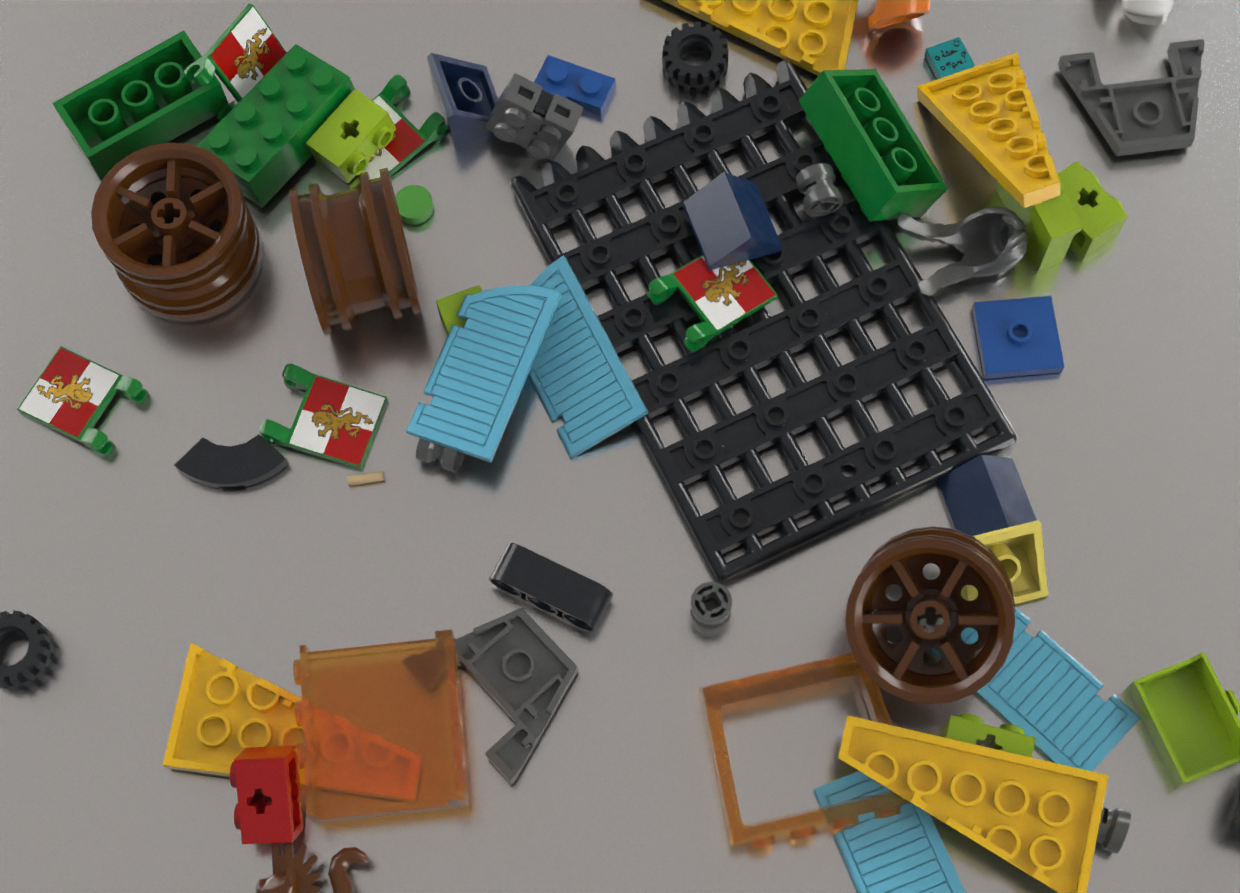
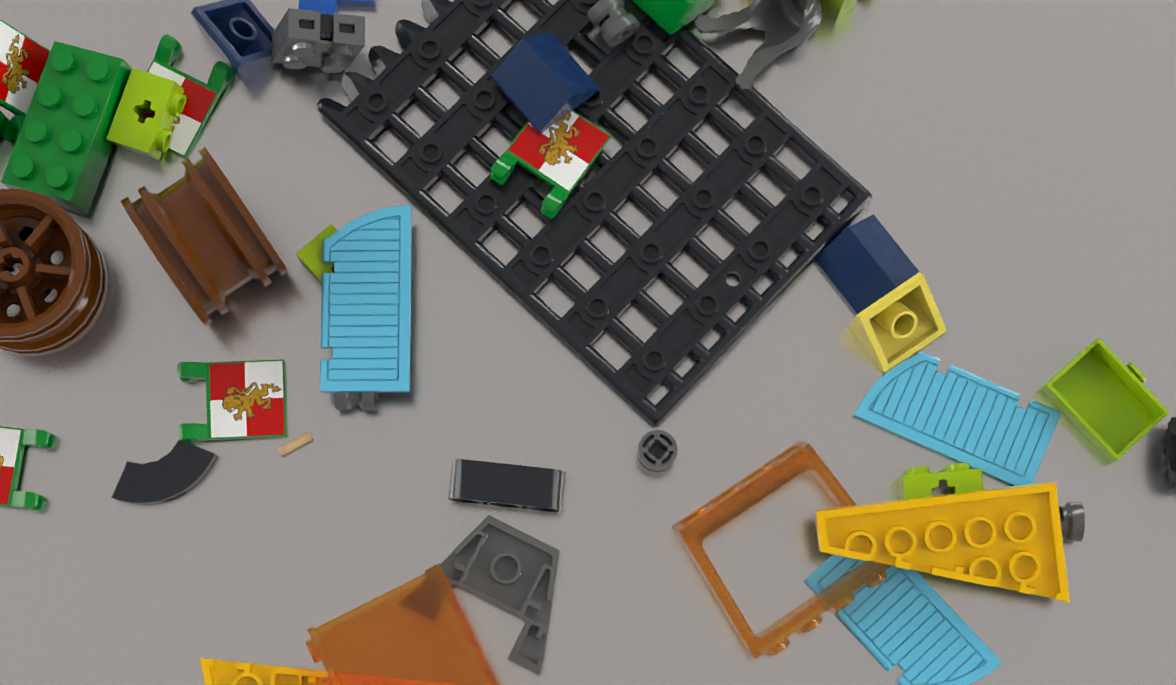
camera: 25 degrees left, 10 degrees up
bright green tile [396,185,434,225] -> none
medium azure piece [528,255,649,458] -> none
reddish brown wheel [845,526,1015,705] -> none
blue plate [972,296,1065,379] -> none

